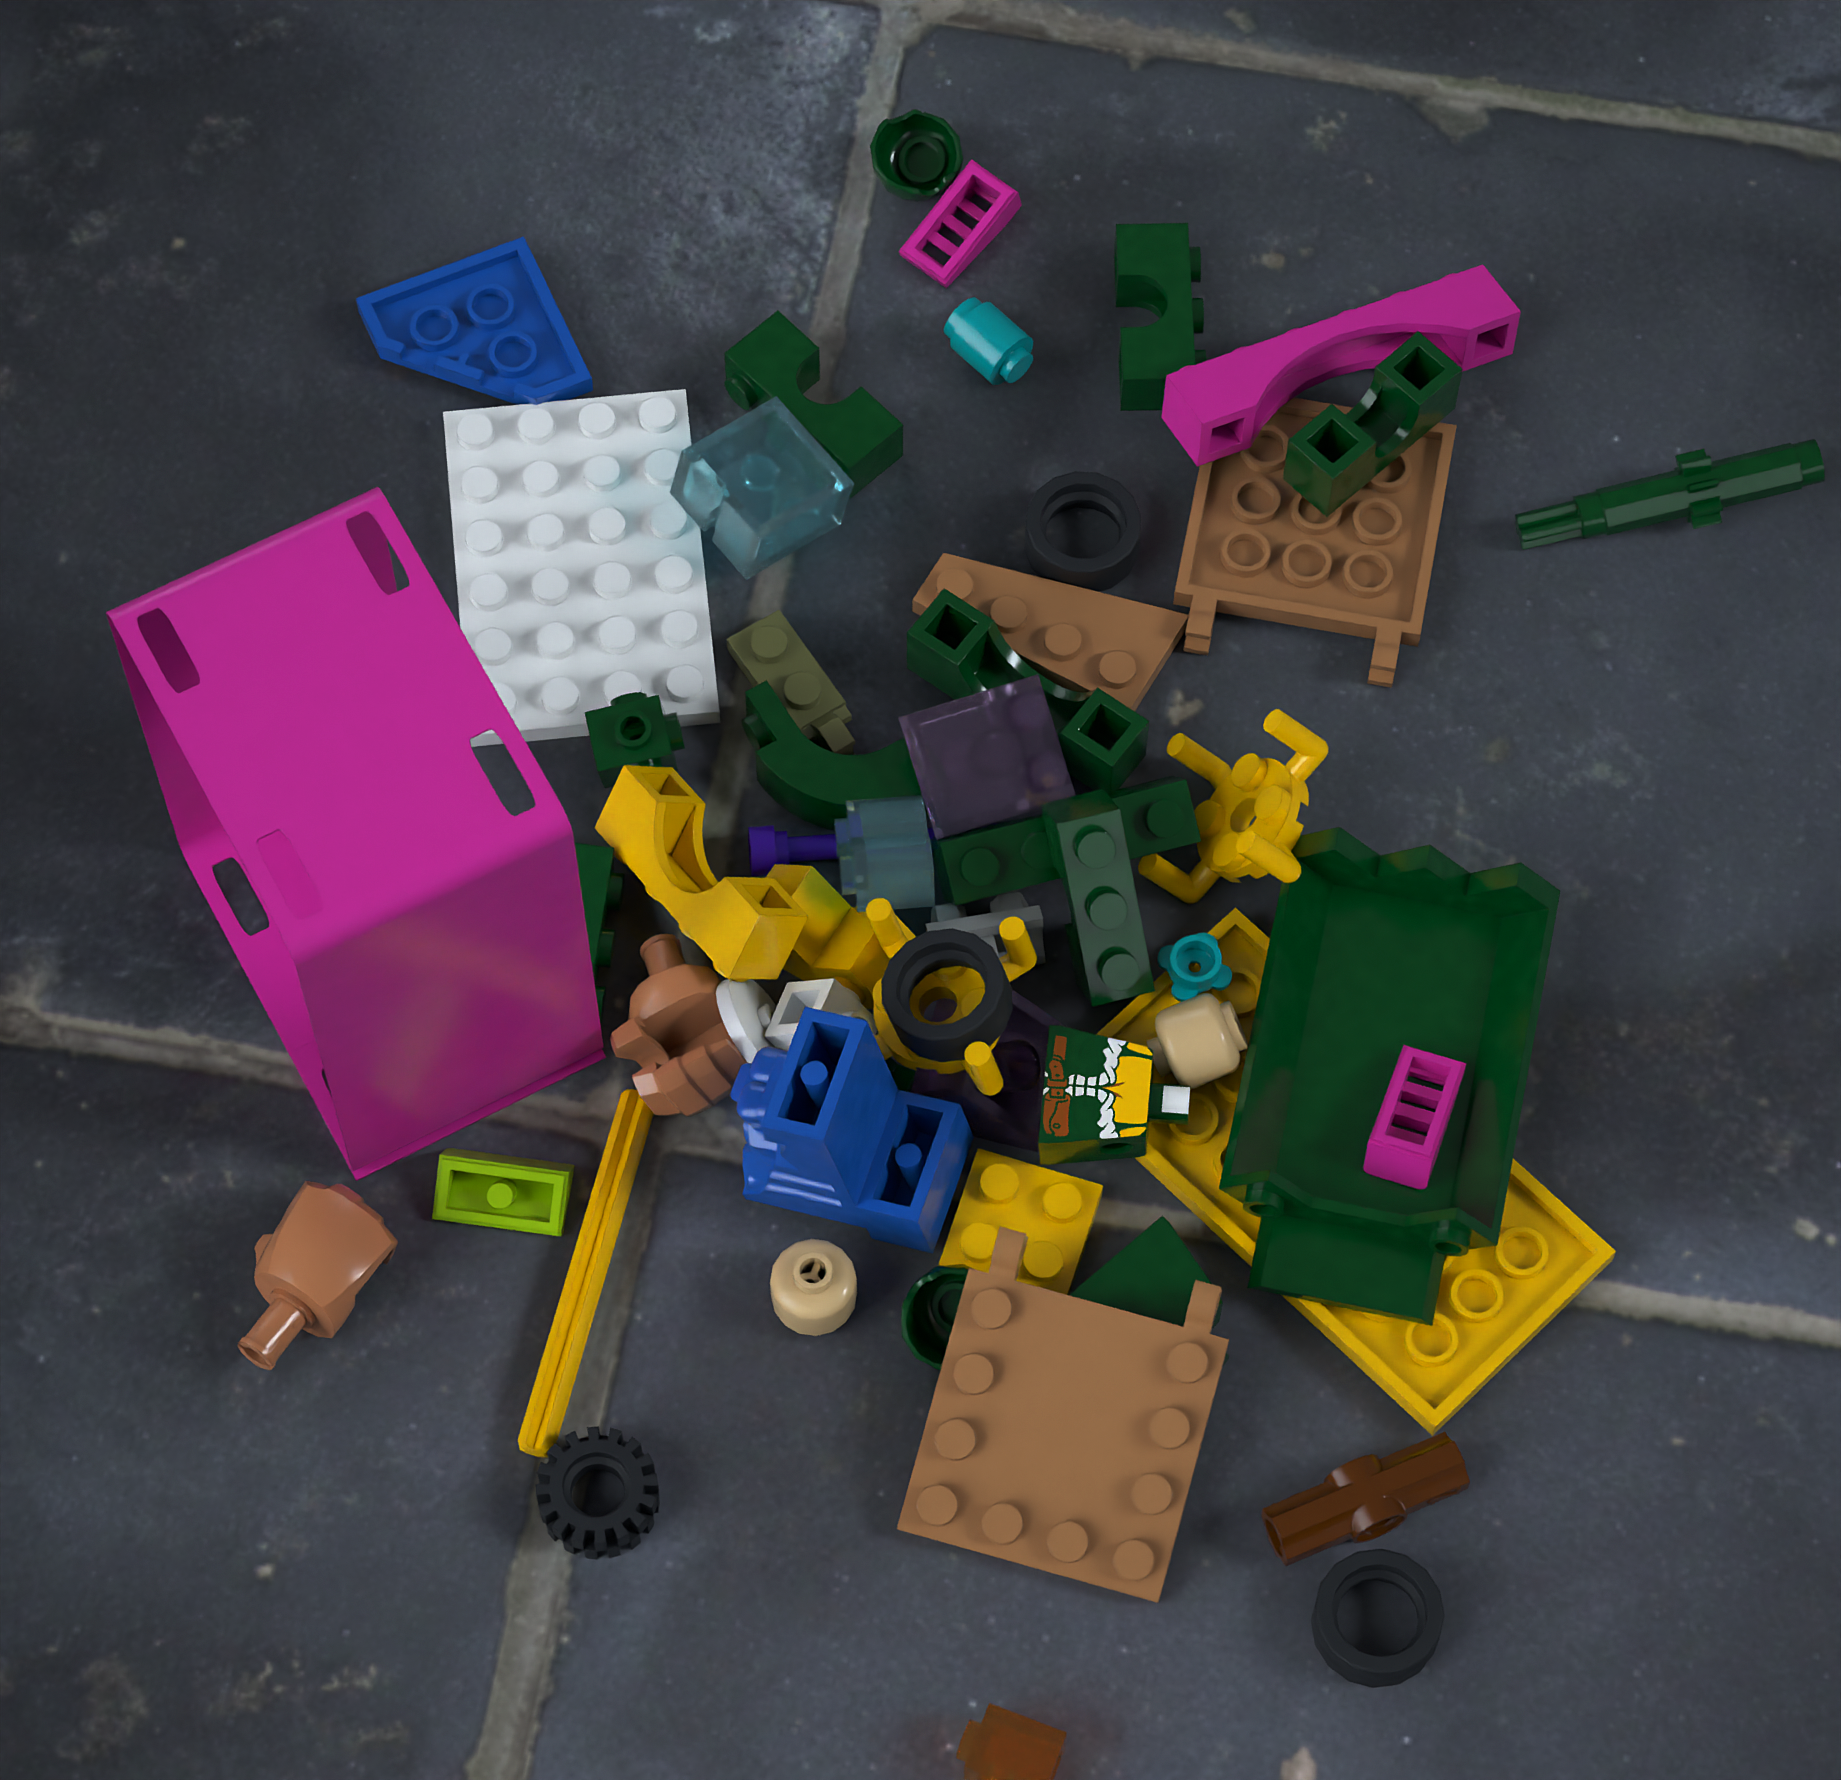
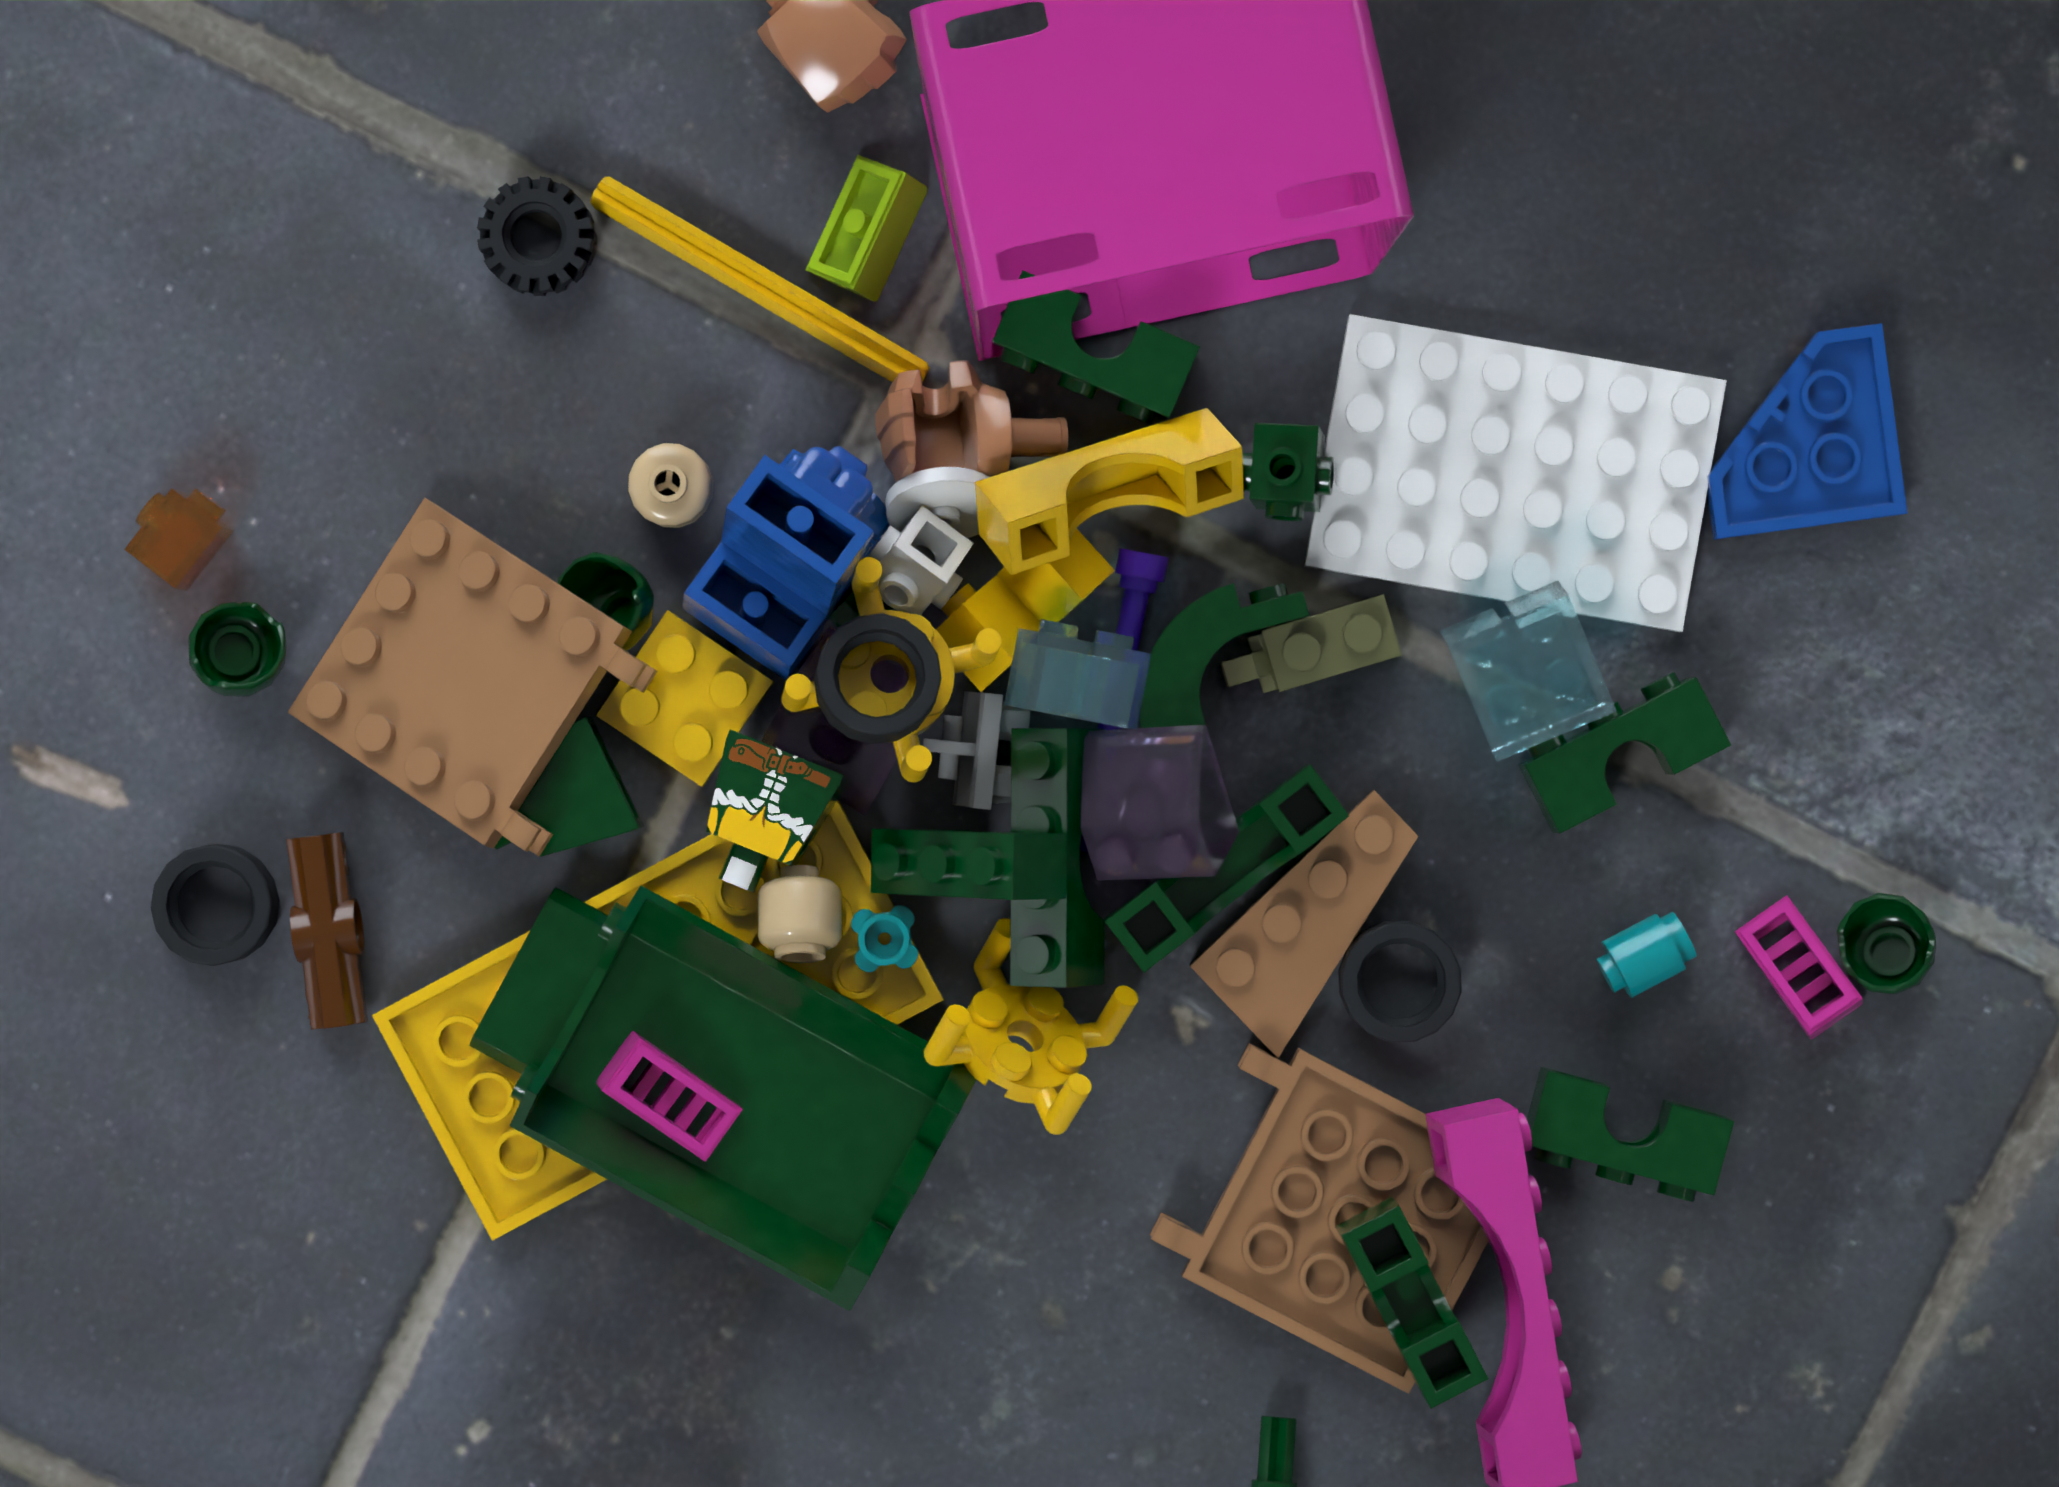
camera: 110 degrees right, 25 degrees up
none -> dark green hair [188,602,287,697]

